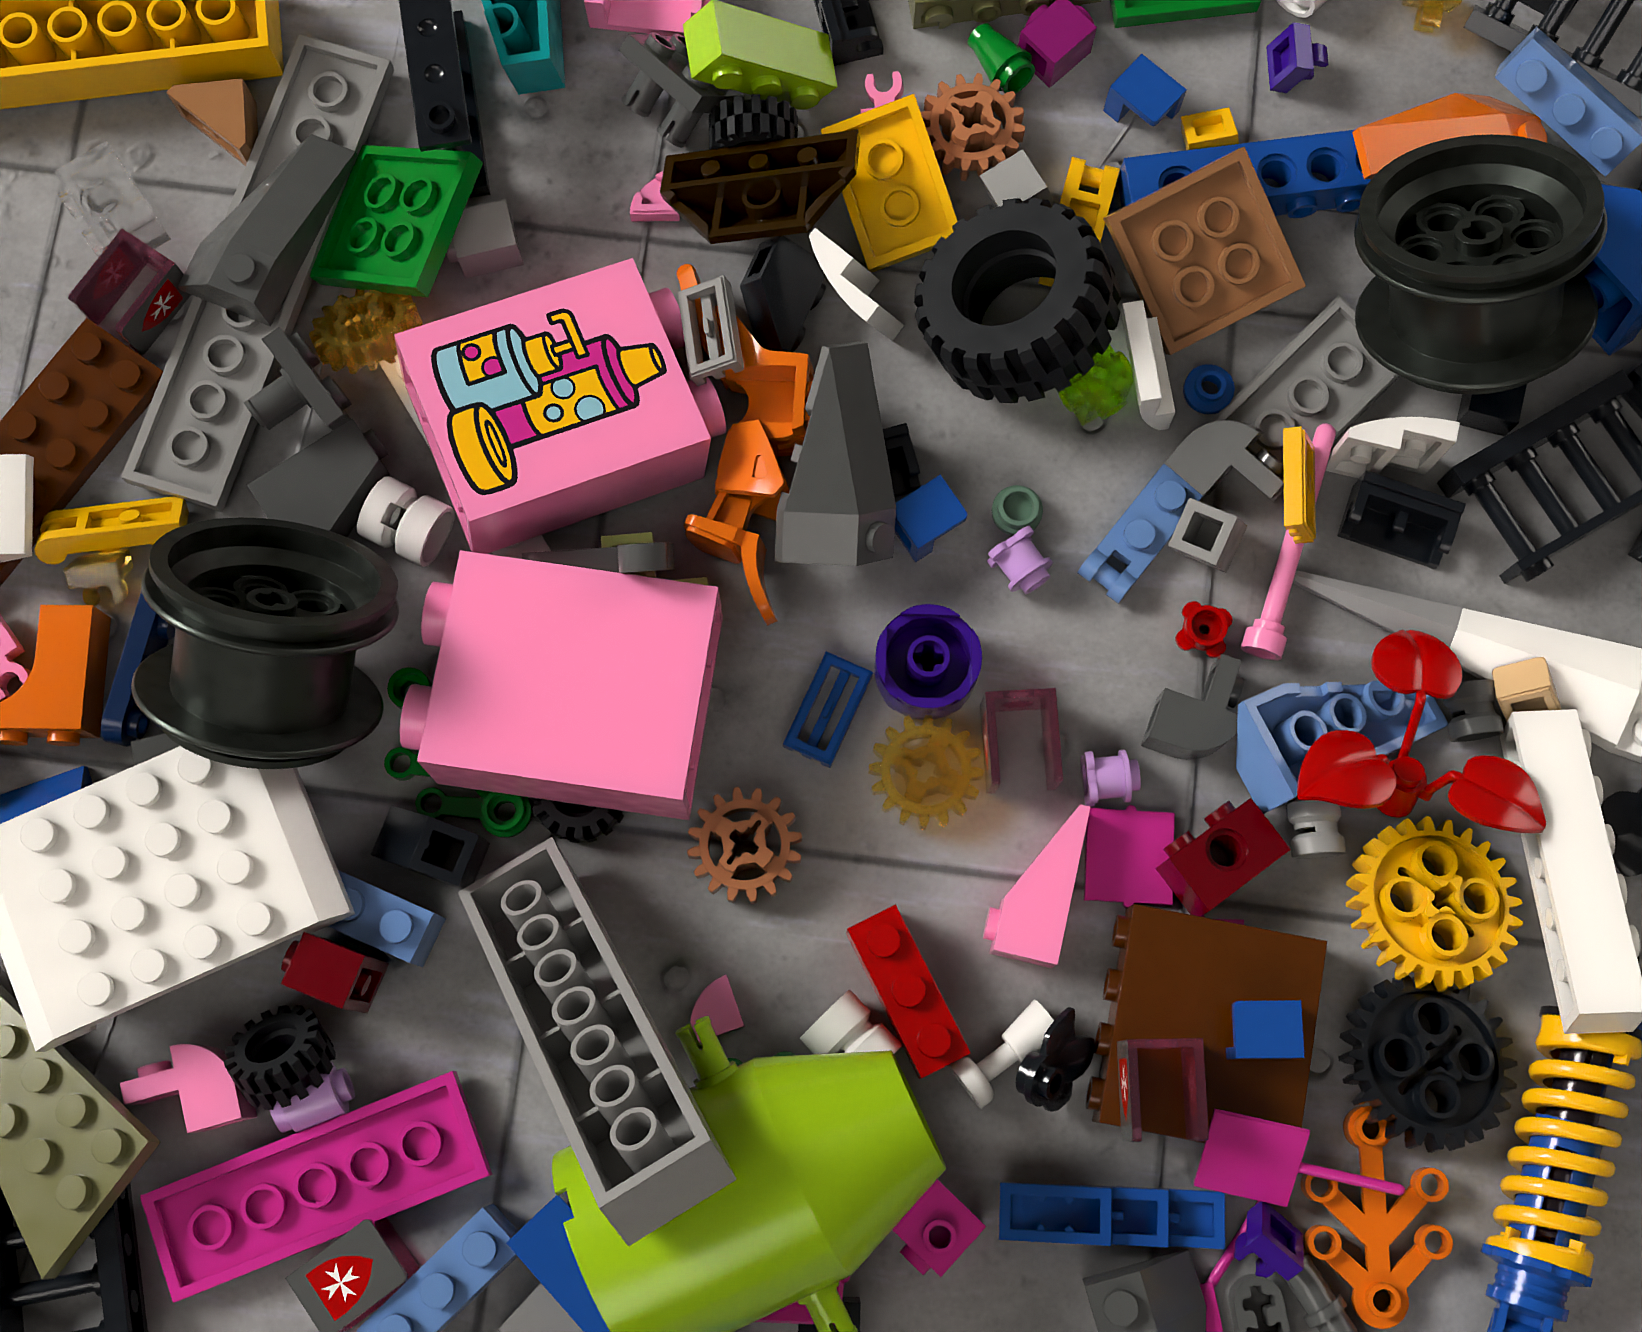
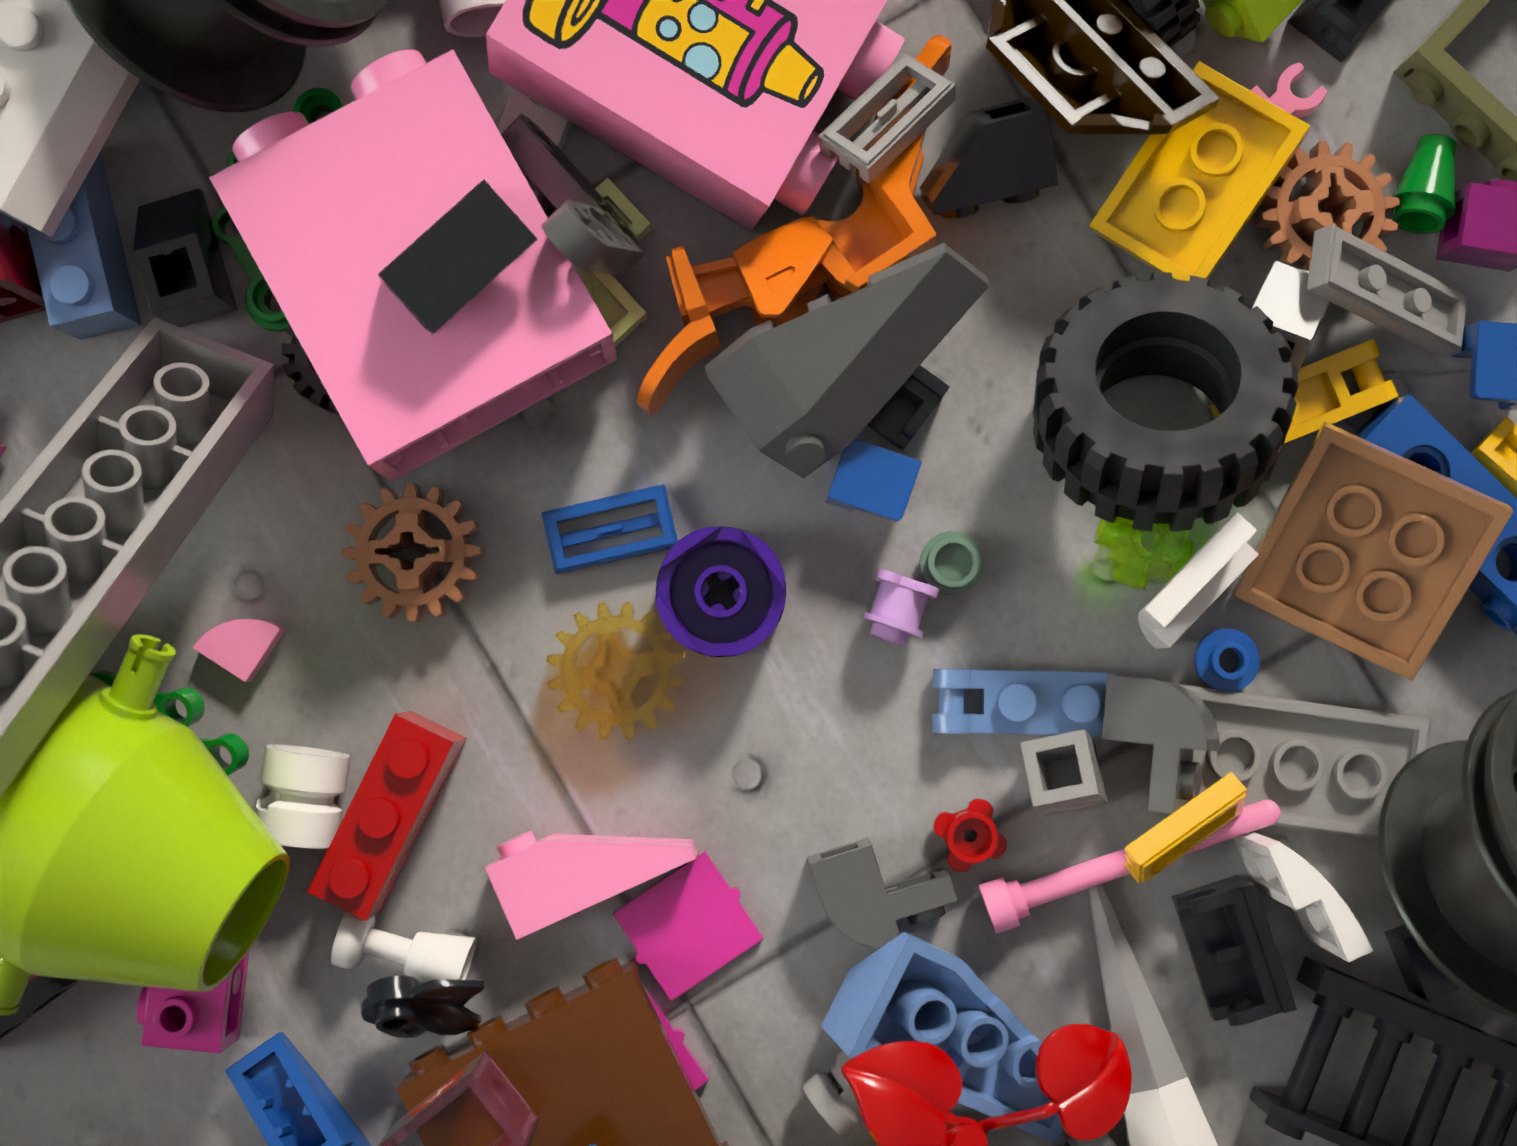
camera: 50 degrees right, 10 degrees up
white slope [809,228,905,341] -> none
clear pink piece [980,688,1063,794] -> none
lavender brick [1080,750,1141,807] -> none
dark red brick [1155,798,1291,916] -> none
none -> black hinge [377,179,538,335]
none -> light grey tile [1307,224,1467,358]

